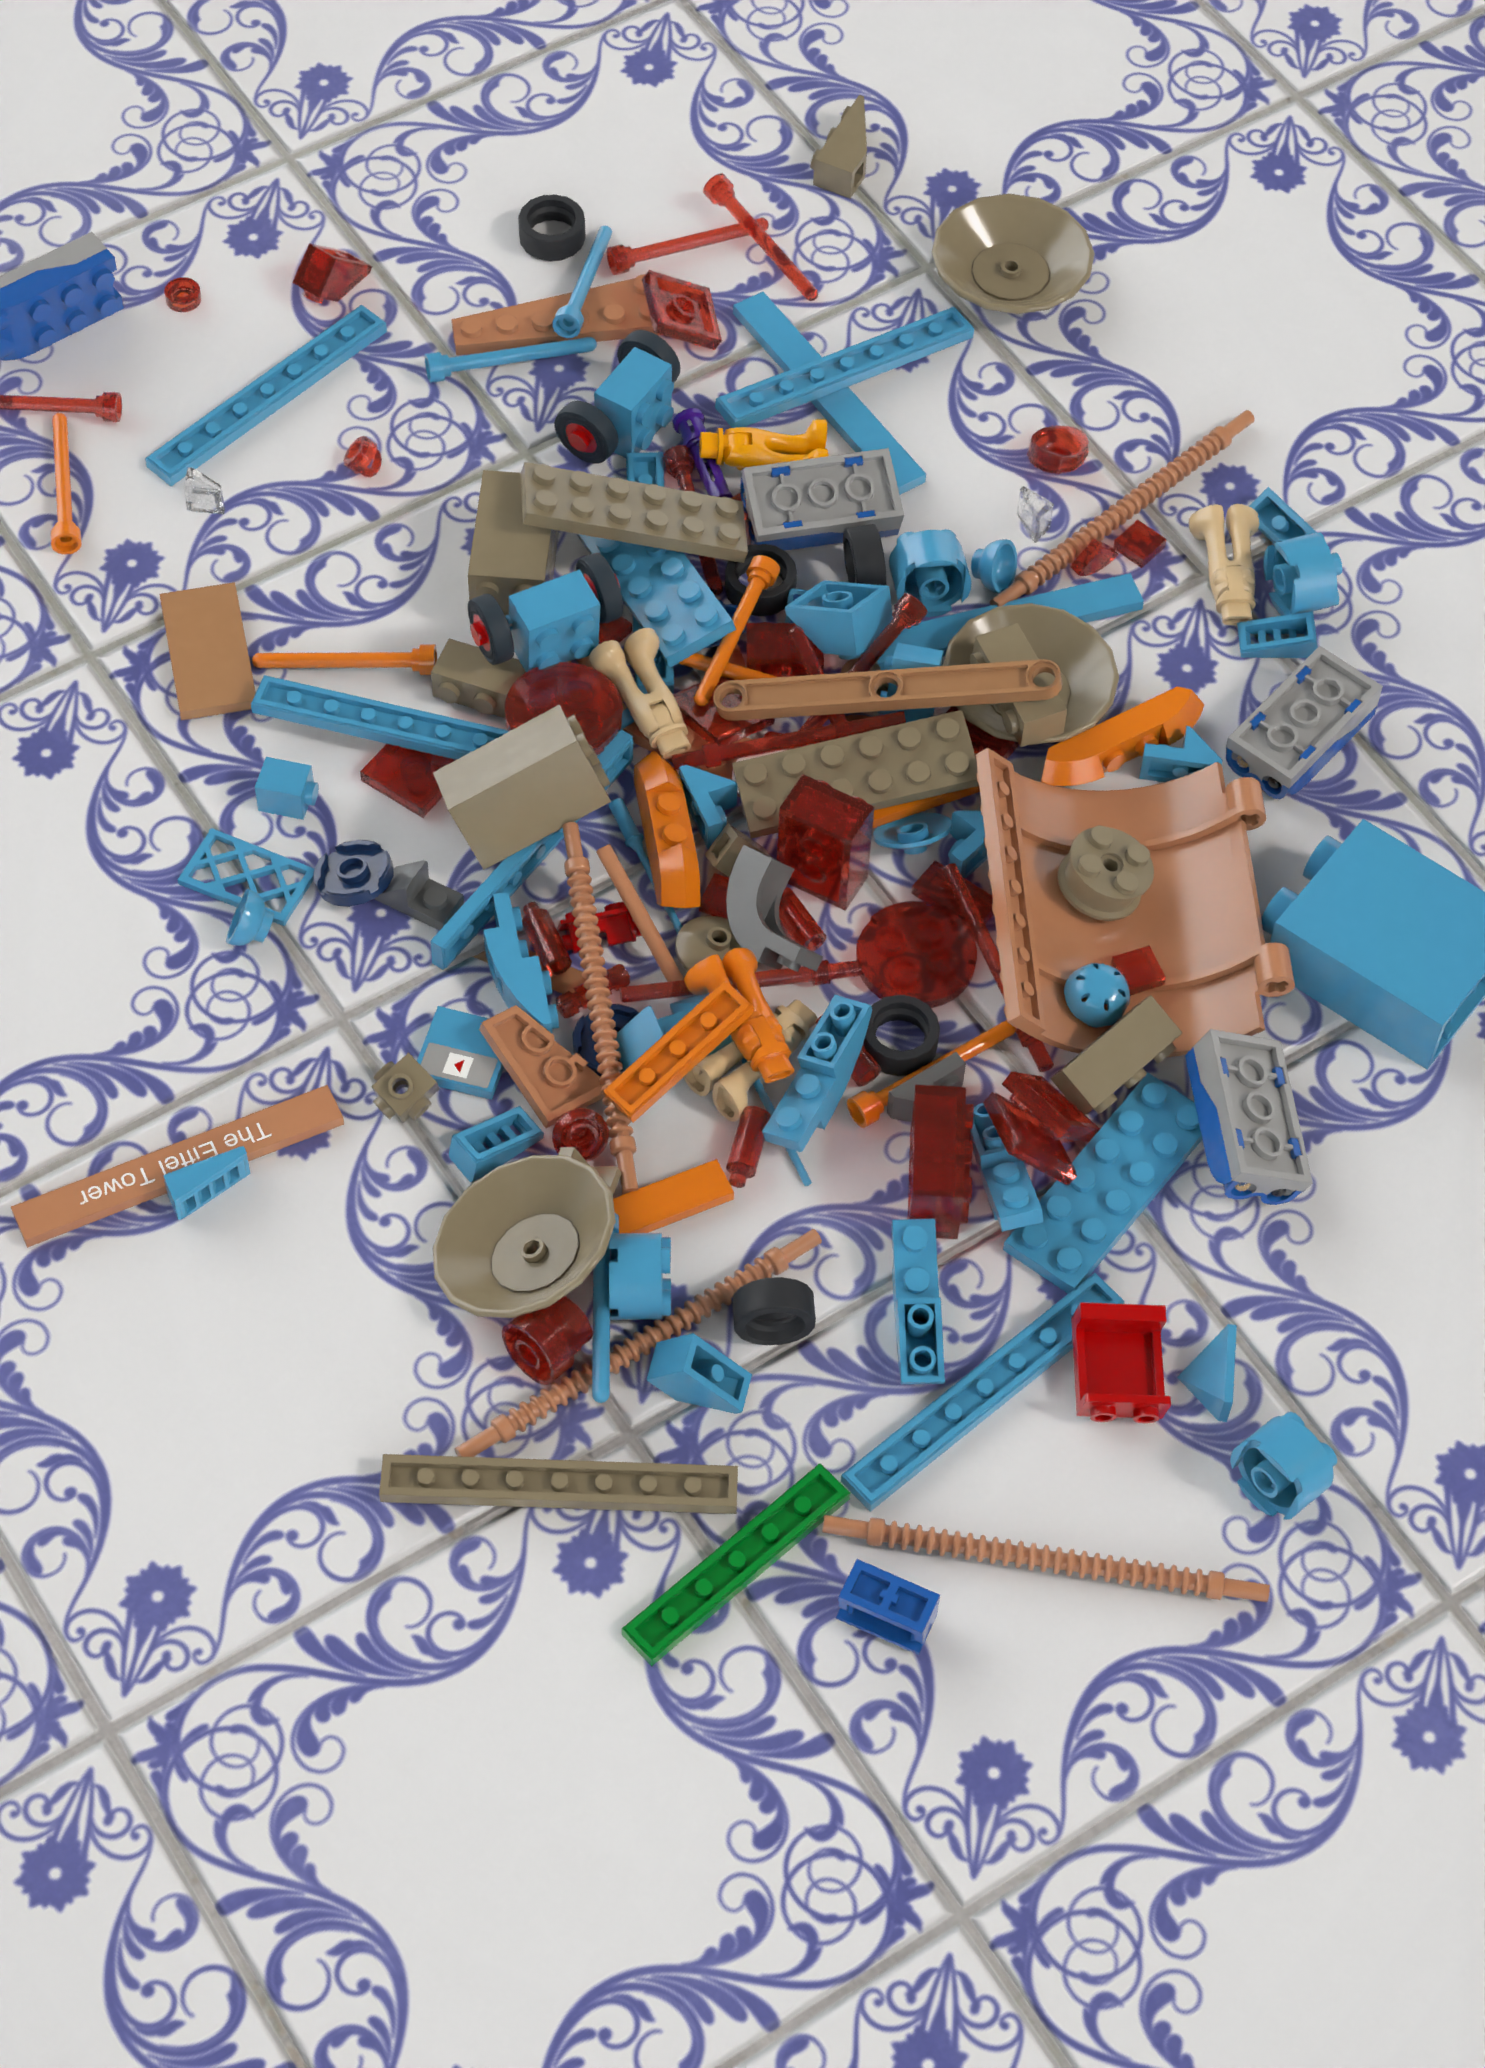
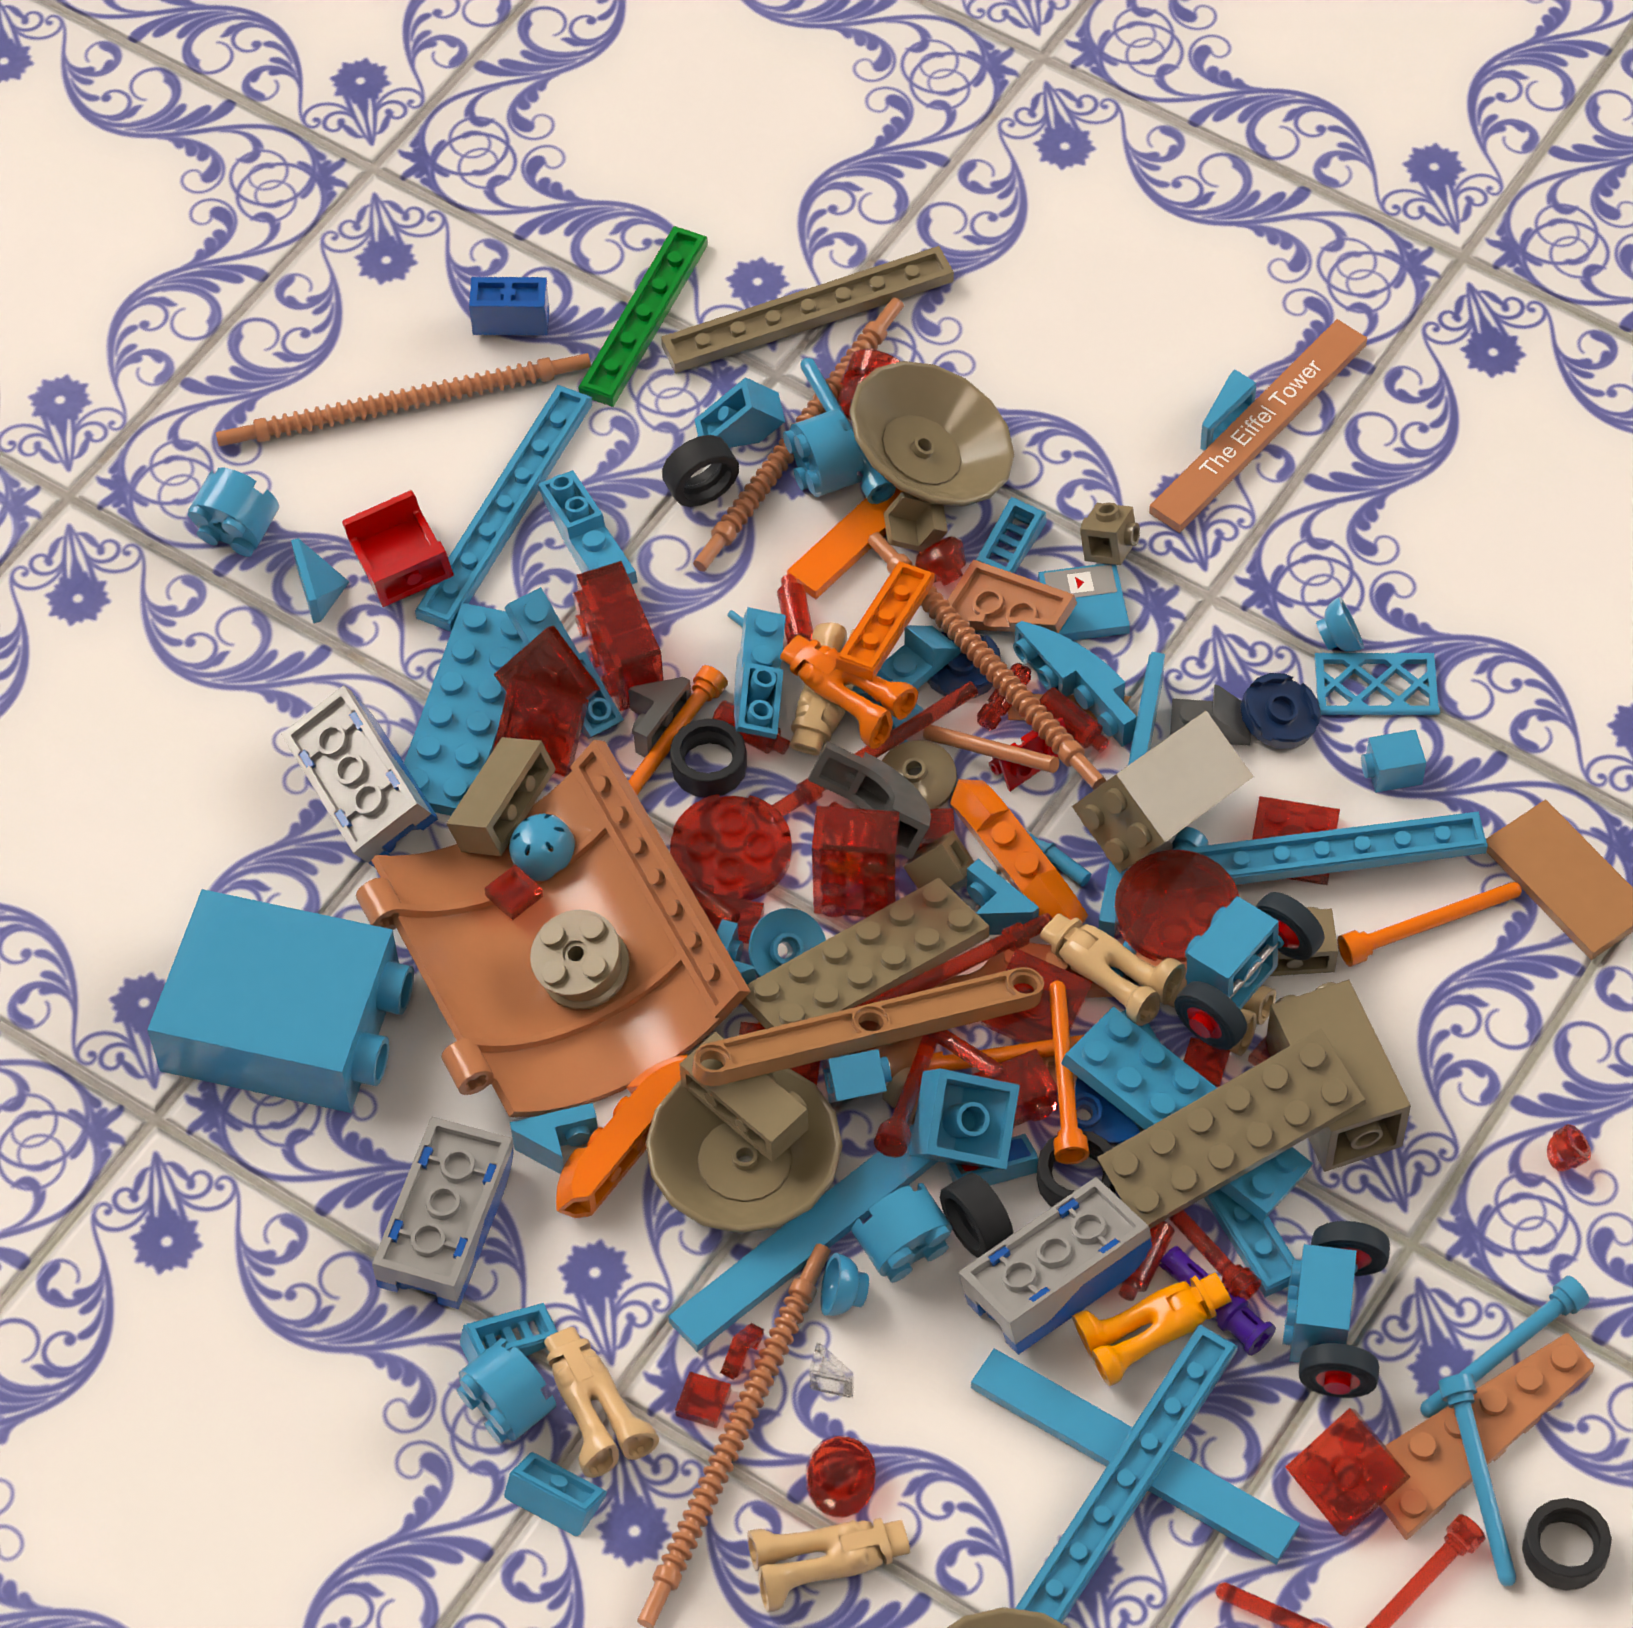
camera: 160 degrees right, 0 degrees up
none -> tan piece [747,1518,910,1613]

